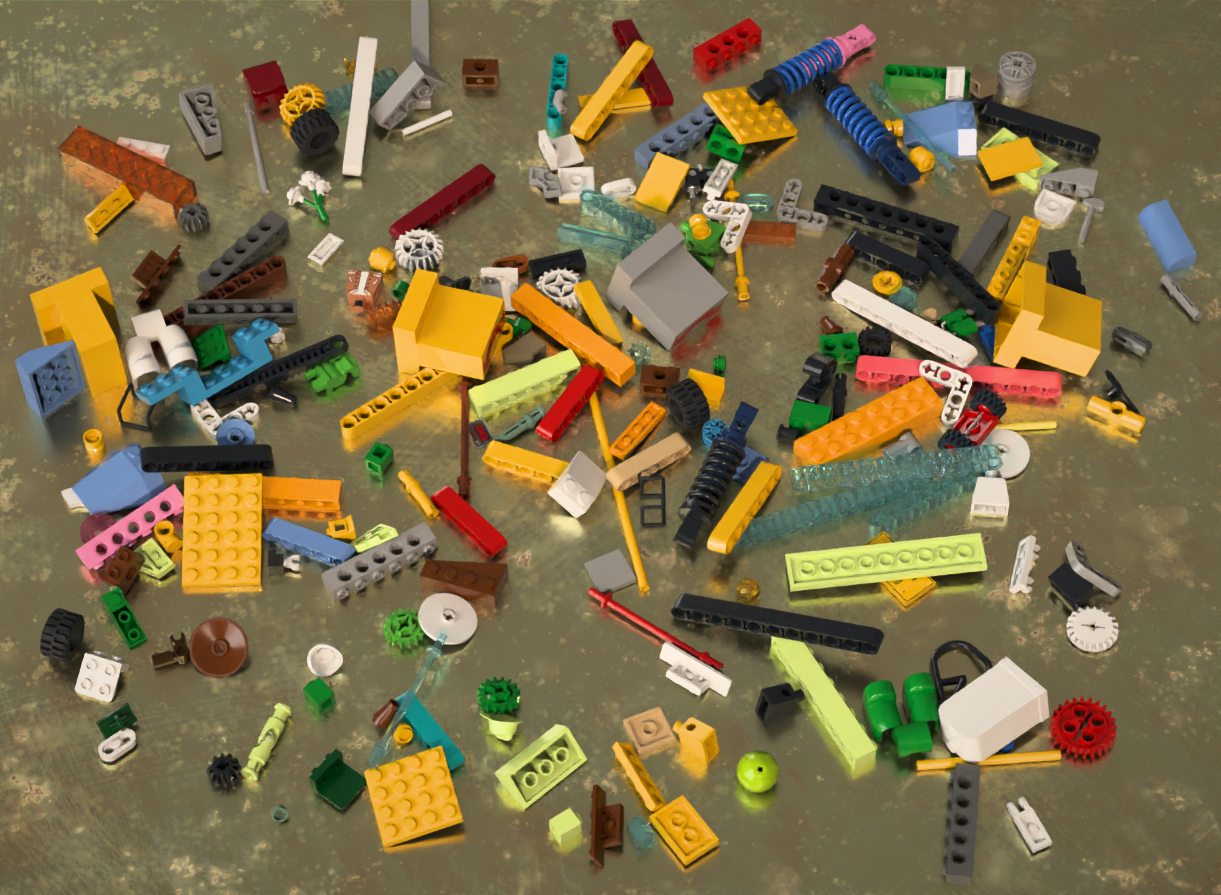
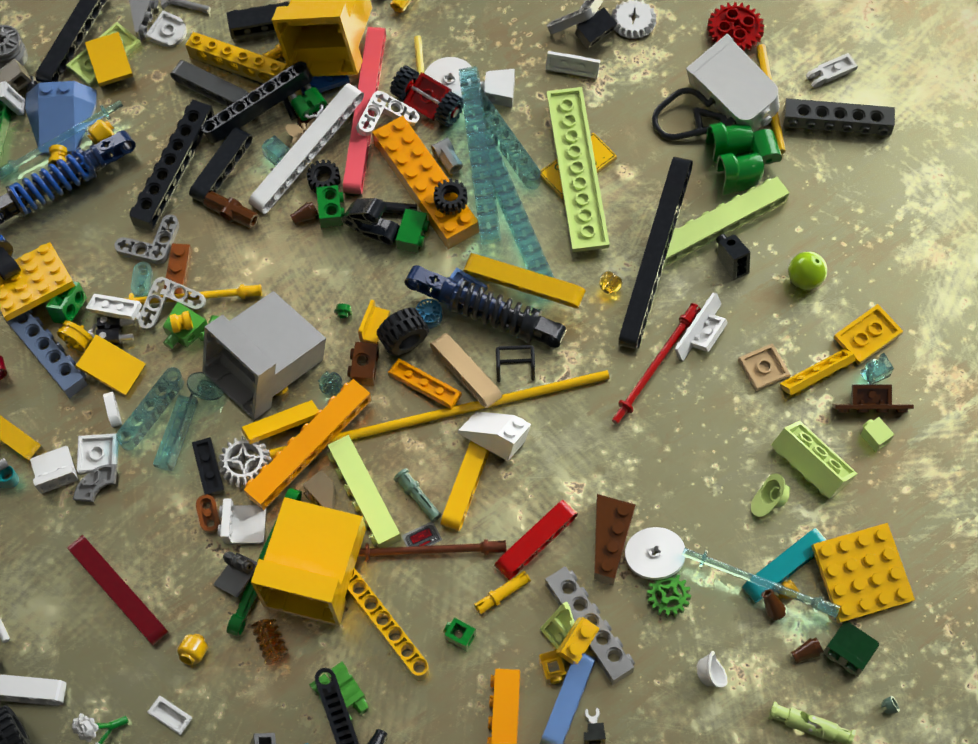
camera: 90 degrees left, 10 degrees up
green brick [303,677,336,714] -> none
nougat torso [347,270,384,313] -> none
white gear [394,227,444,273] -> none
green gear [477,677,521,715] -> none
red beam [536,363,605,443] -> none
light grey tile [584,548,637,595] -> none
yellow torso [673,717,720,765] -> none
black bush [776,424,799,445] -> none
yellow gear [872,271,902,297] -> none
none -> yellow wheel [57,320,93,352]
none -> black tyre [434,179,468,215]
none -> yellow brick [556,617,600,665]
none -> reddish brown cone [791,637,824,663]

